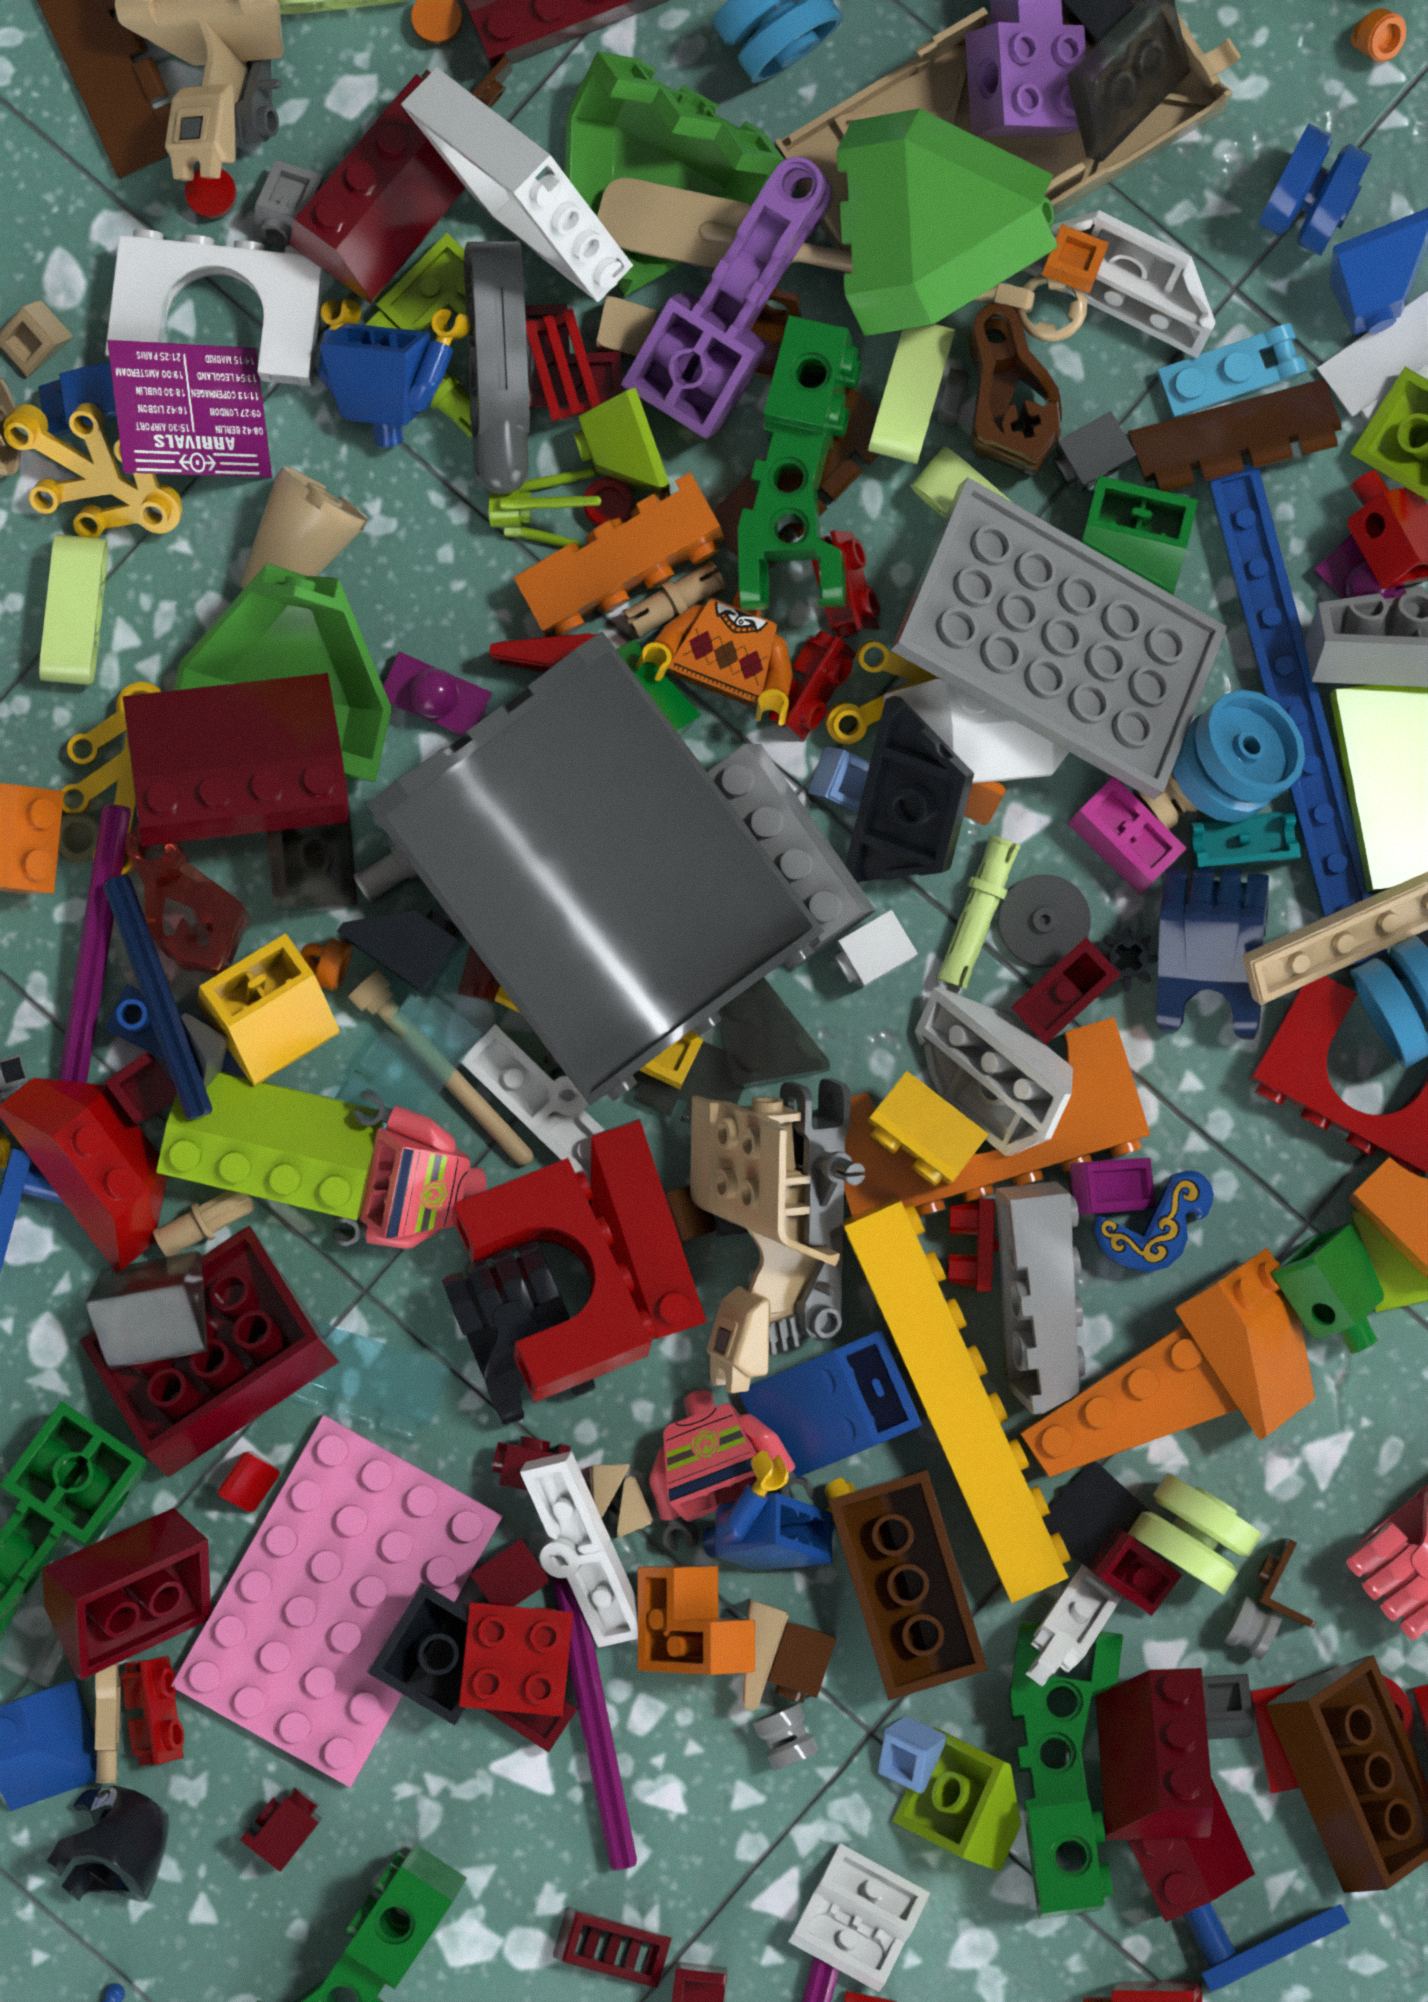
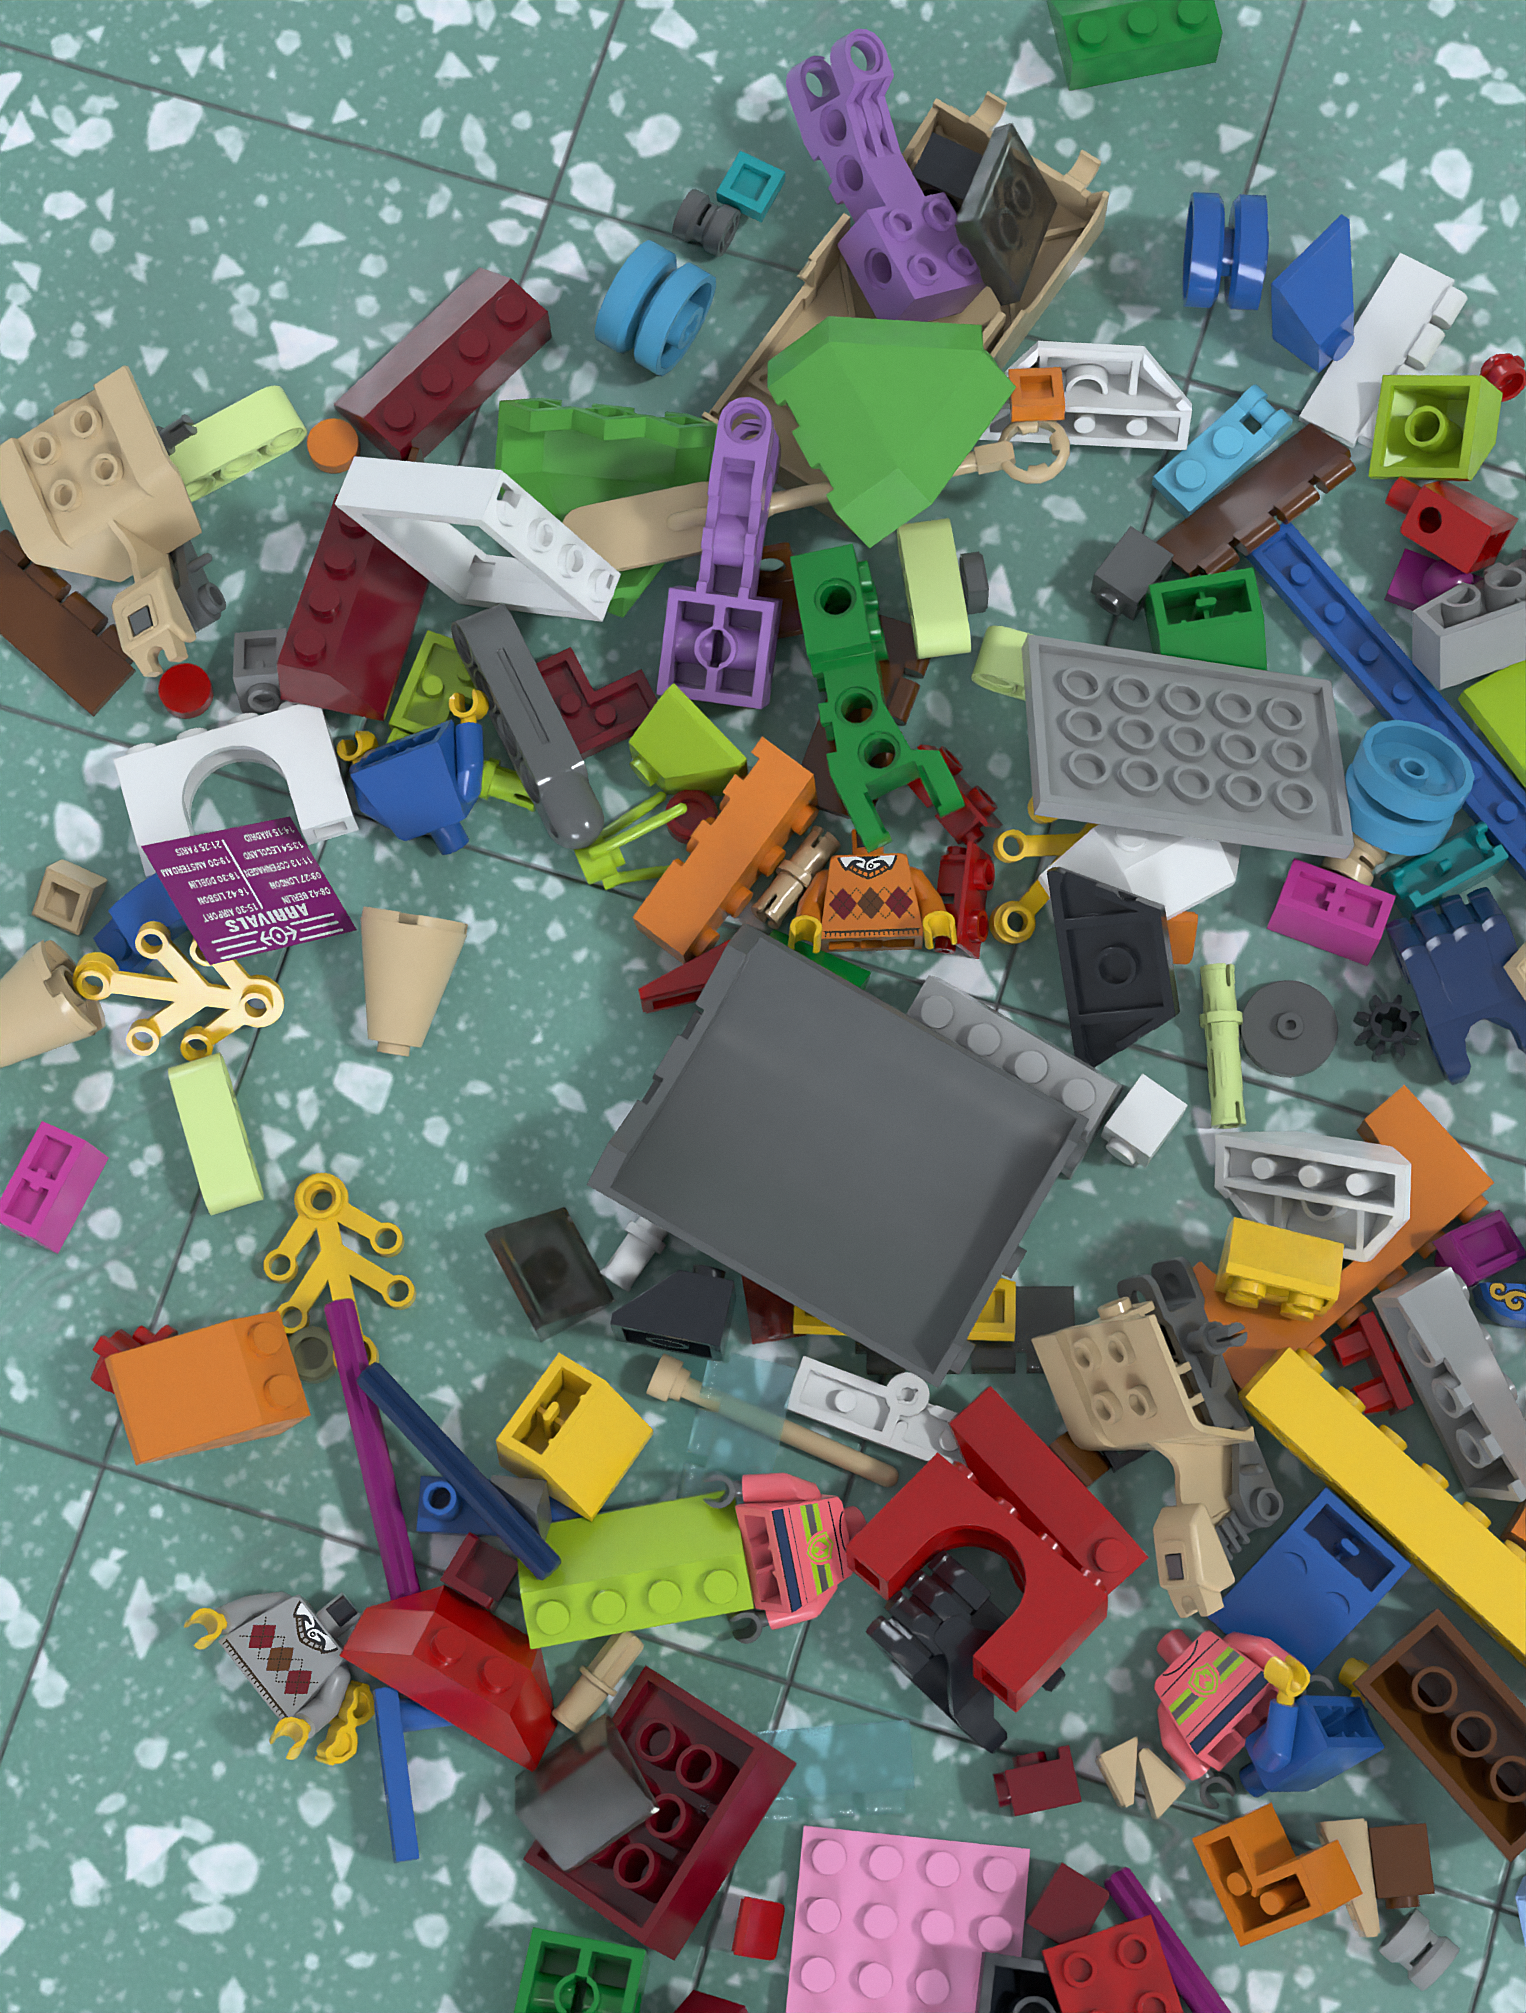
camera: 20 degrees left, 10 degrees down
dark red slope [123,673,349,846] -> none
clear red piece [125,824,250,976] -> none
bright green panel [174,563,392,782] -> none
orange tile [301,937,353,991] -> none
magenta tile [383,651,493,737] -> none
white hinge [520,1451,638,1648] -> none
red tile [526,308,601,423] -> none
tan slope [596,295,657,358] -> none
clear smoke wing [718,977,830,1089] -> none
light blue slope [808,747,870,813] -> none
reddish brown piece [969,303,1062,477] -> none
dark red slope [1011,937,1121,1045] -> none
orange tile [1350,8,1407,62] -> none

